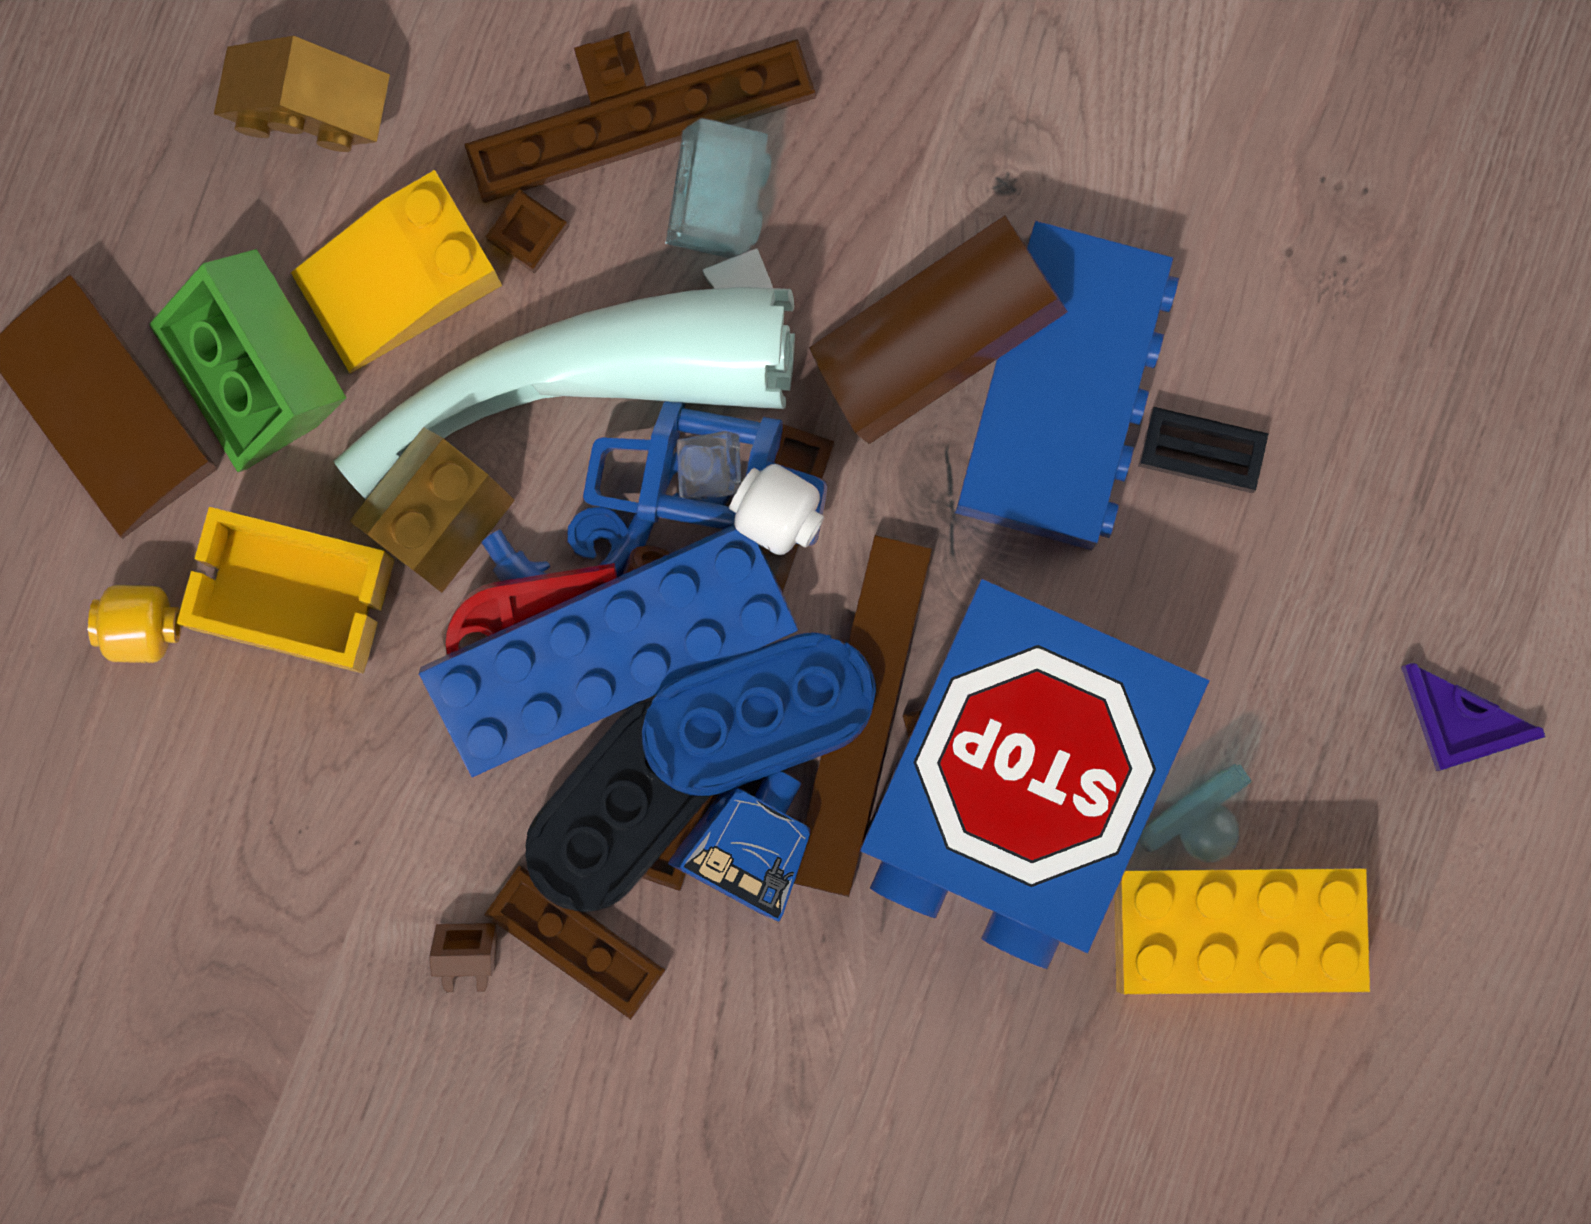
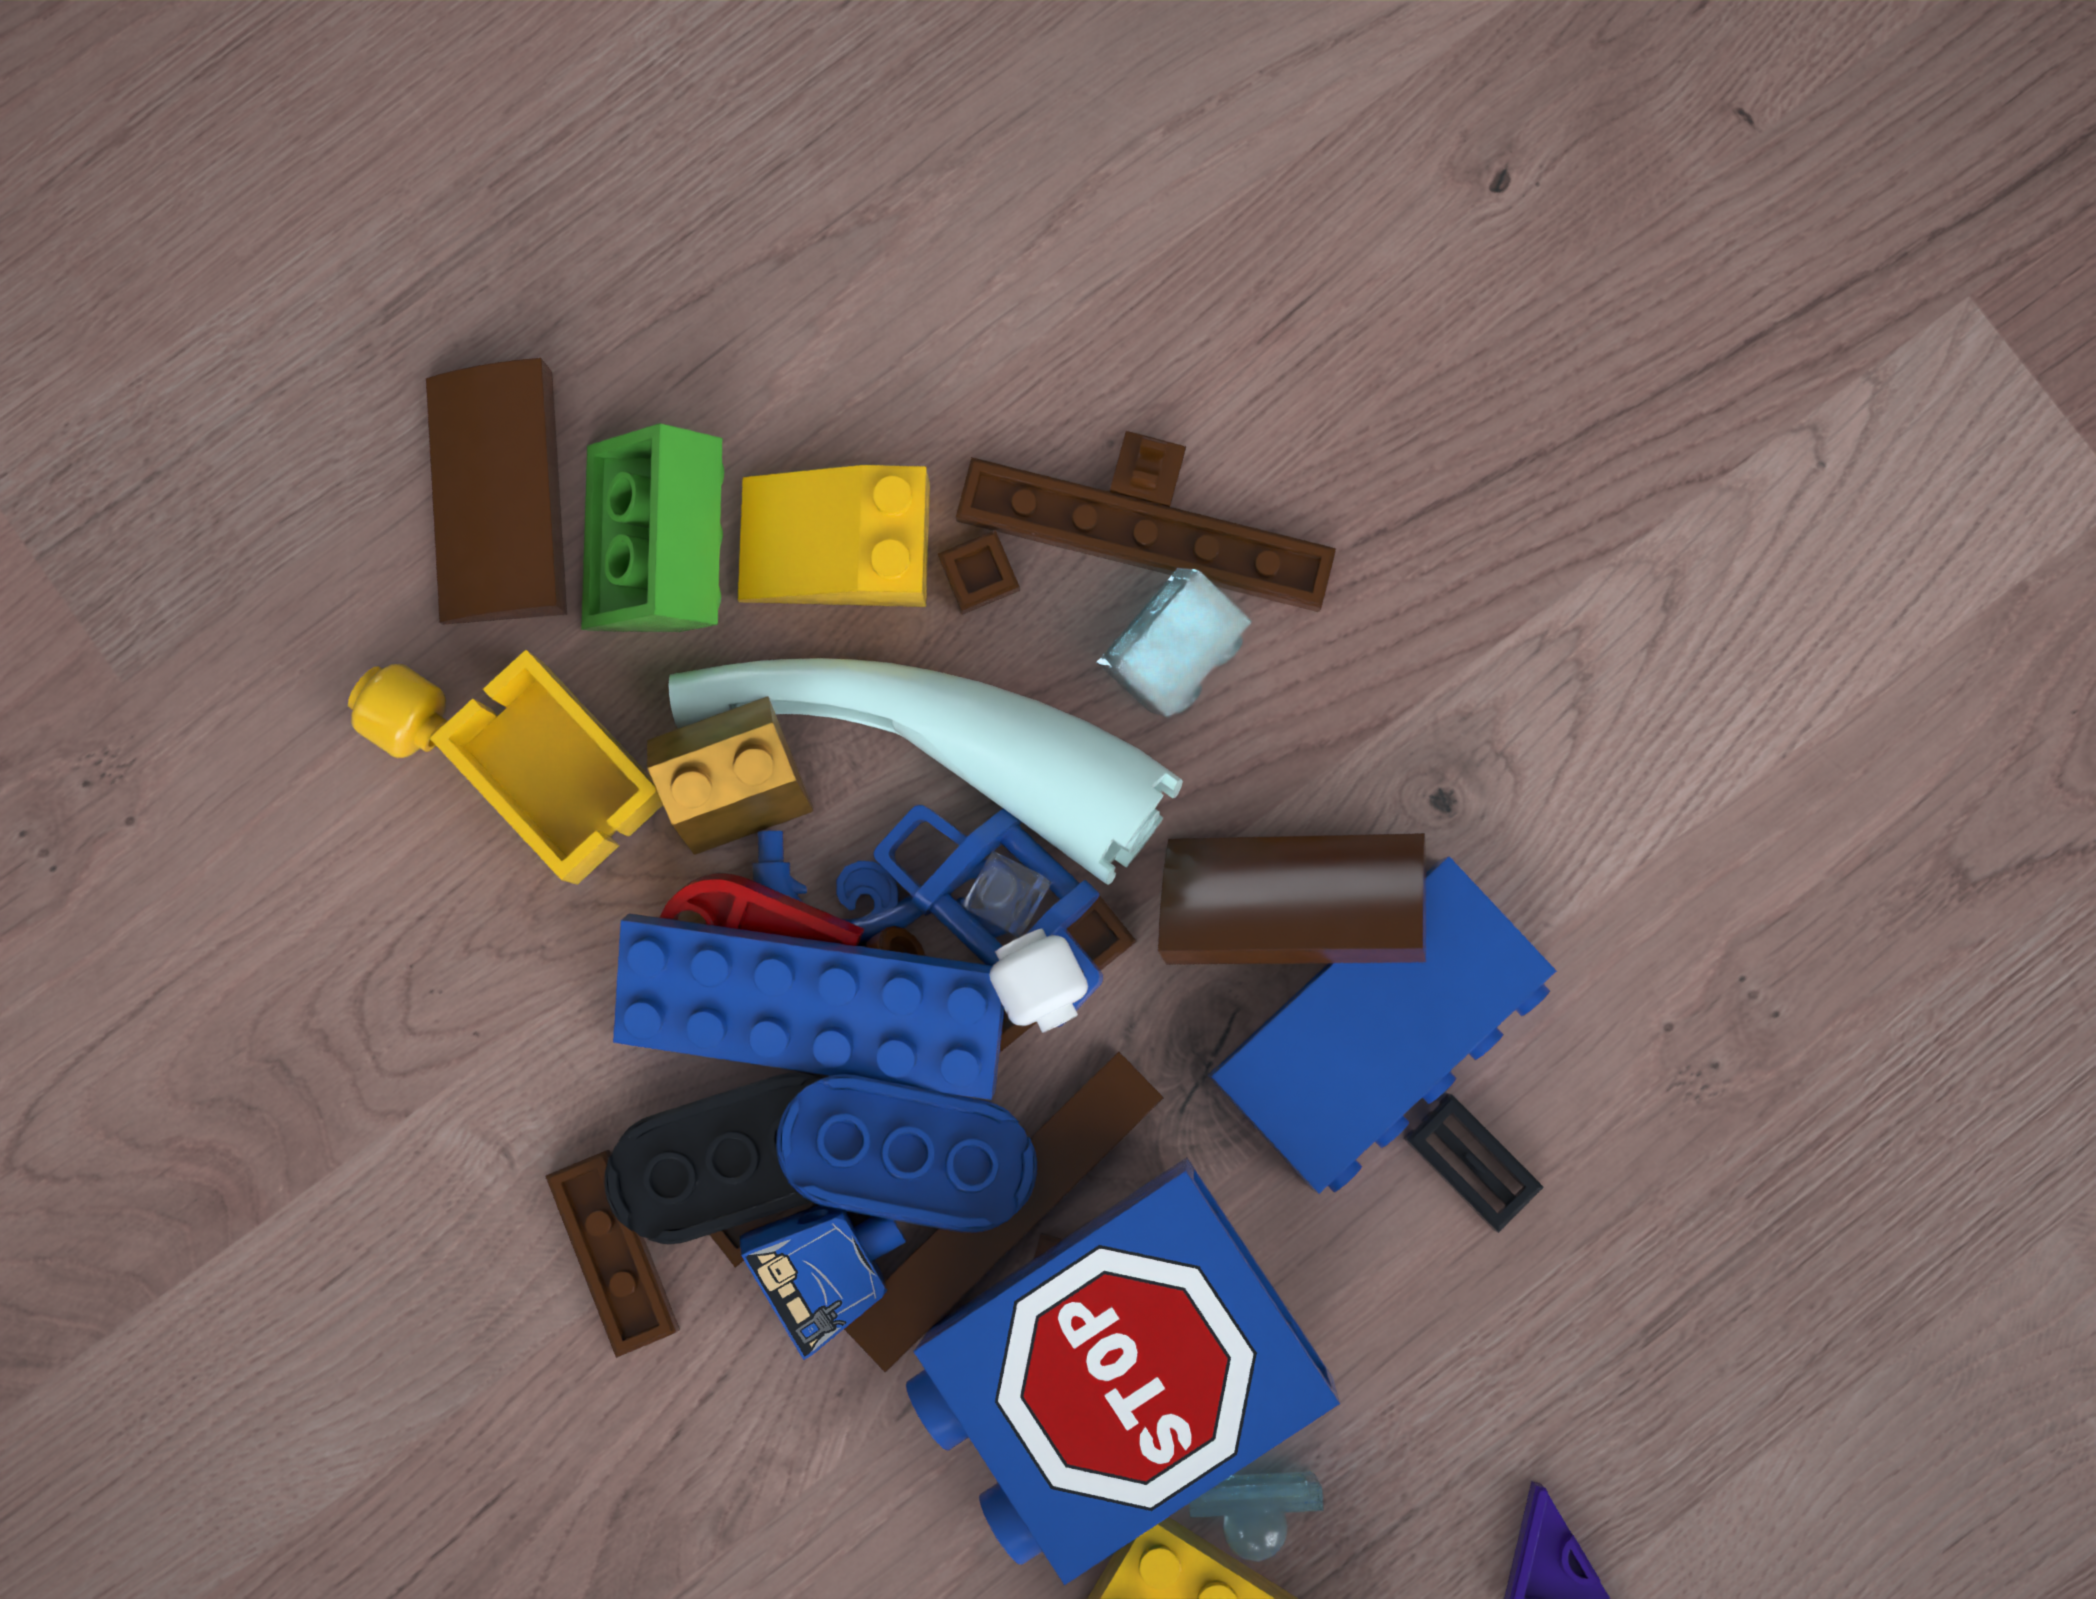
camera: 30 degrees right, 0 degrees up
pearl gold brick [214,35,390,152] -> none
reddish brown tile [429,923,497,993] -> none
white tile [703,248,773,289] -> none

